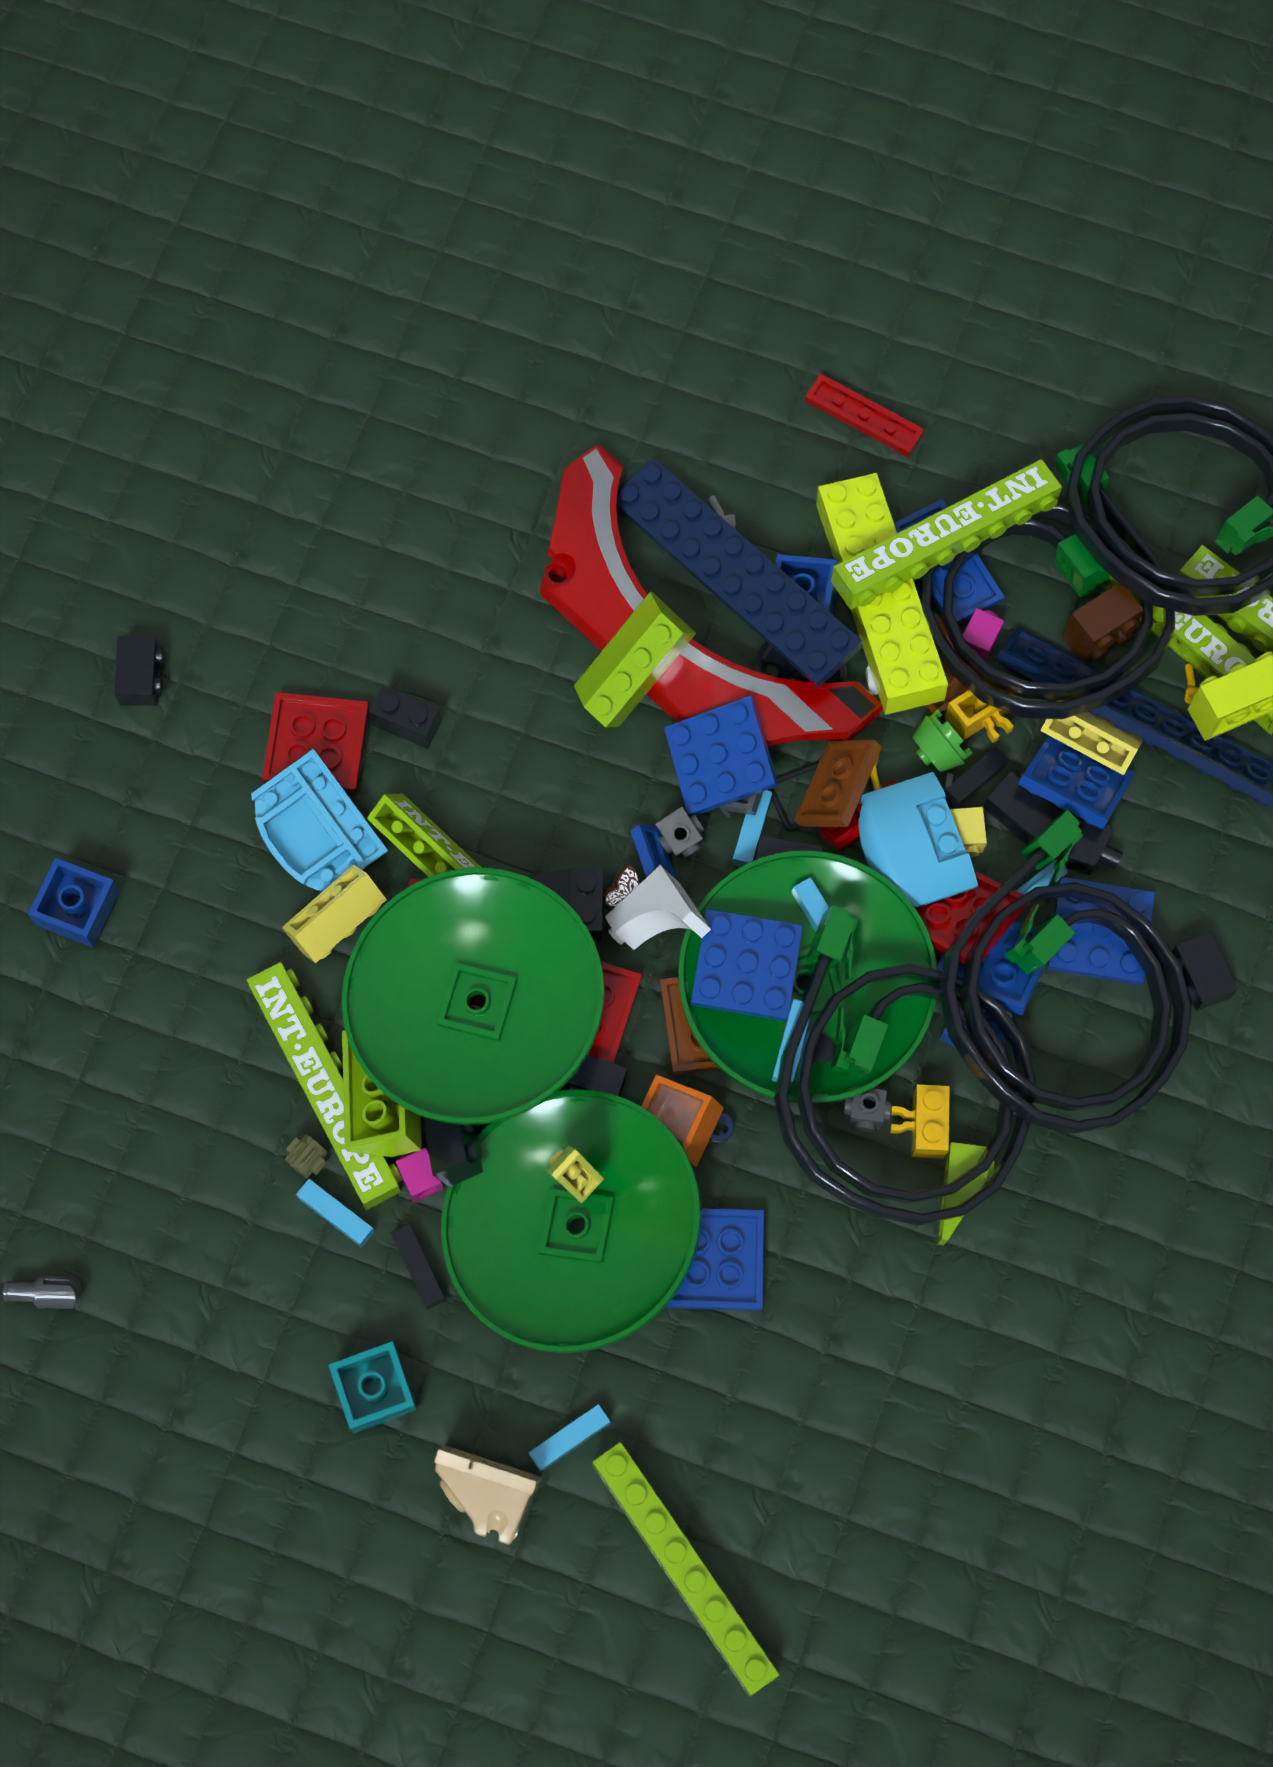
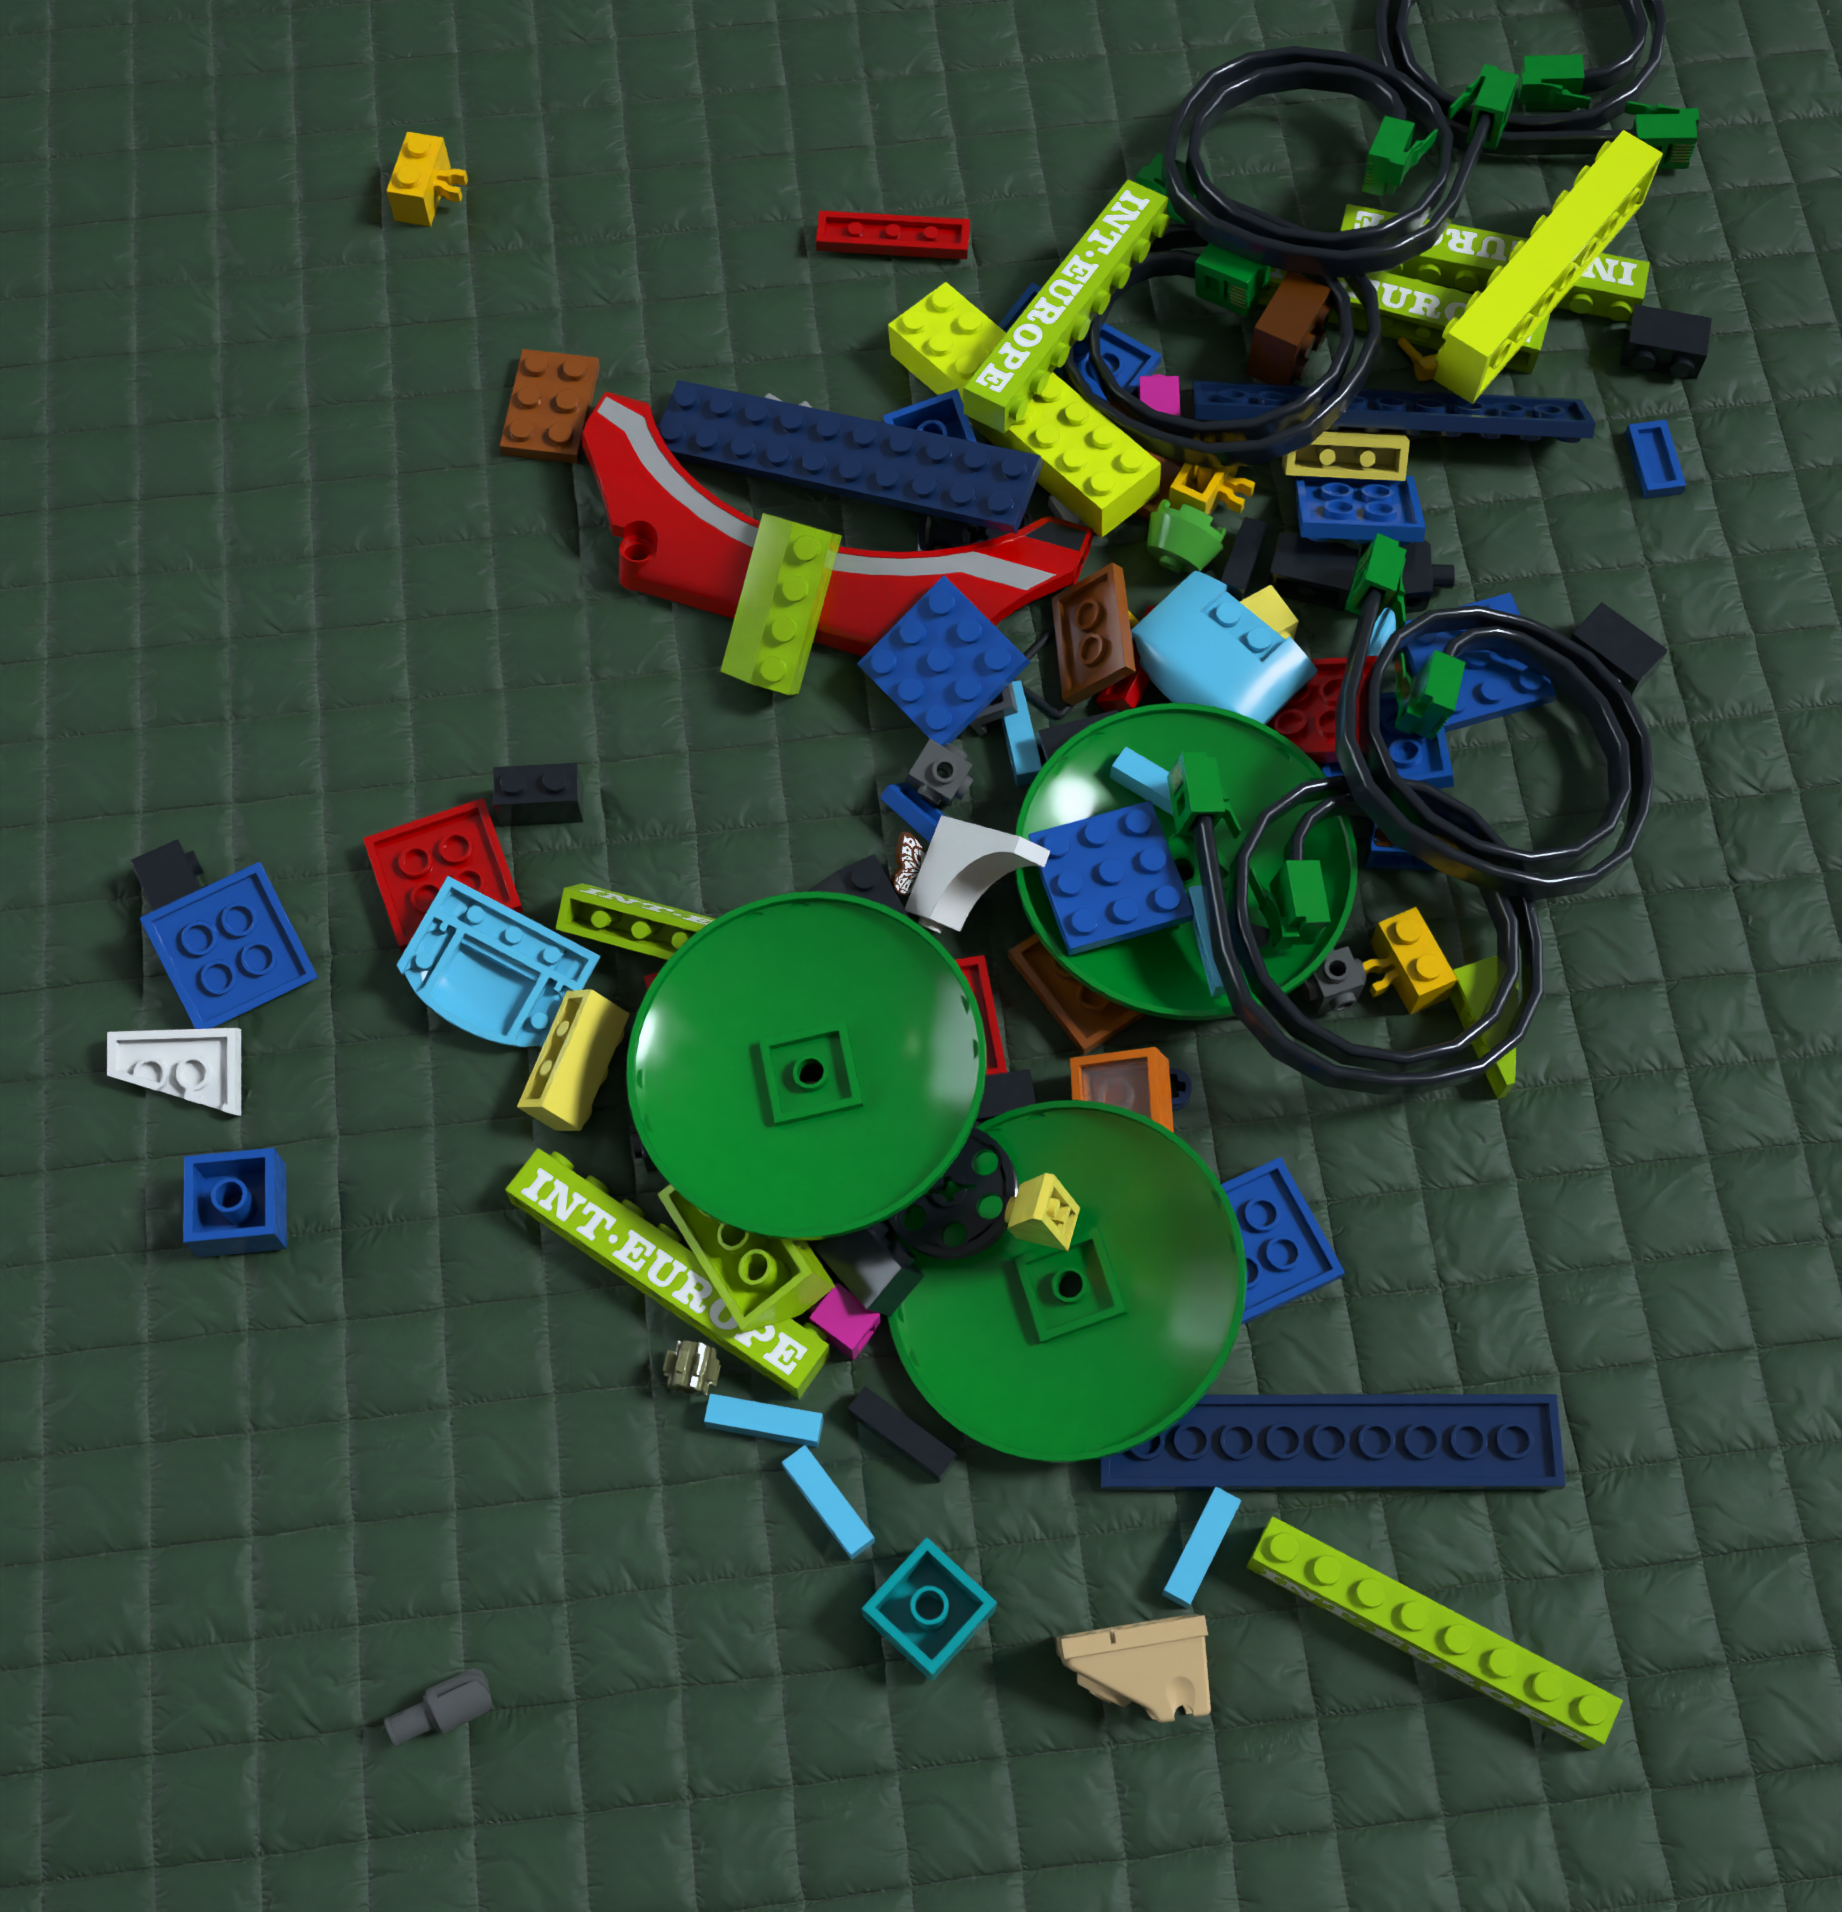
camera: 25 degrees left, 5 degrees down
none -> white wing [107,1028,241,1116]
none -> blue plate [139,861,318,1029]
none -> yellow brick [386,132,468,227]
none -> dark orange plate [500,349,600,464]
none -> medium azure piece [782,1445,875,1560]
none -> black wedge [888,1127,1019,1260]
none -> dark blue plate [1099,1394,1566,1490]

